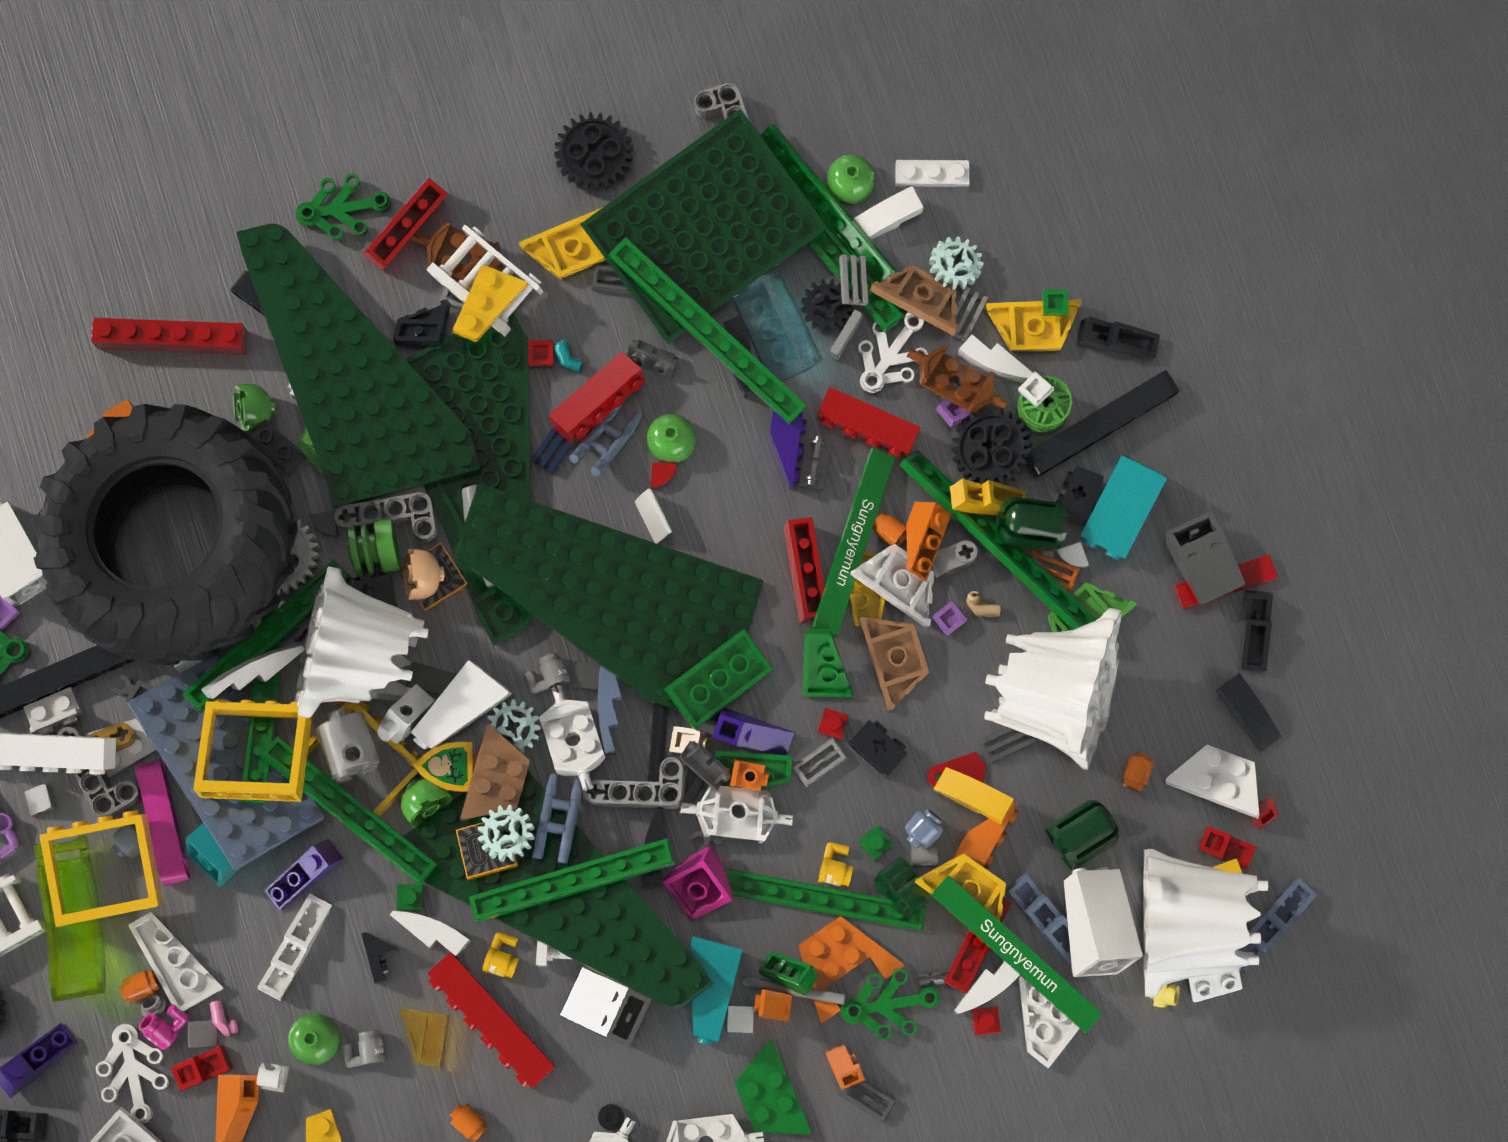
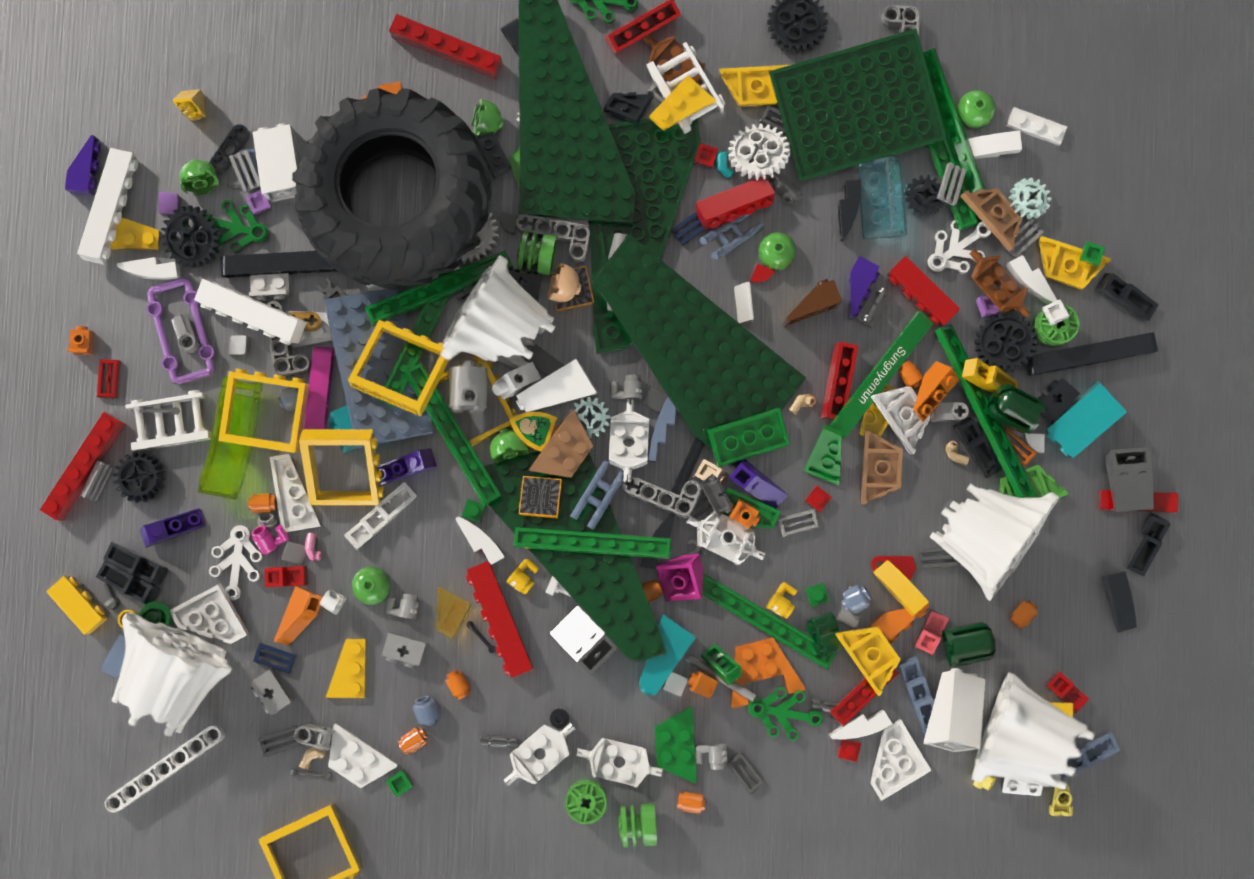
camera: 20 degrees right, 5 degrees up
white slope [201,645,305,699] -> none
black slope [361,932,400,984] -> none
light aqua gear [478,805,535,862] -> none
green plate [608,237,807,425] -> none
orange brick [825,1045,865,1090] -> none
light grey tile [829,310,863,361] -> none
black brick [848,720,907,778] -> none
green tile [930,875,1103,1033] -> none
medium lavender plate [932,601,968,637] -> none
white wing [1166,745,1259,819] -> none
red plate [1250,796,1279,830] -> none
none -> yellow window [299,429,384,505]
none -> light grey brick [382,632,428,668]
none -> black hinge [466,621,496,653]
none -> orange brick [642,580,663,603]
none -> light grey piece [695,744,727,770]
none -> white gear [728,123,790,180]
none -> reddish brown slope [783,279,842,327]
none -> tan arm [788,394,817,415]
none -> coral slope [915,609,949,655]
none -> black slope [953,417,1003,479]
none -> light yellow plate [1049,785,1073,817]

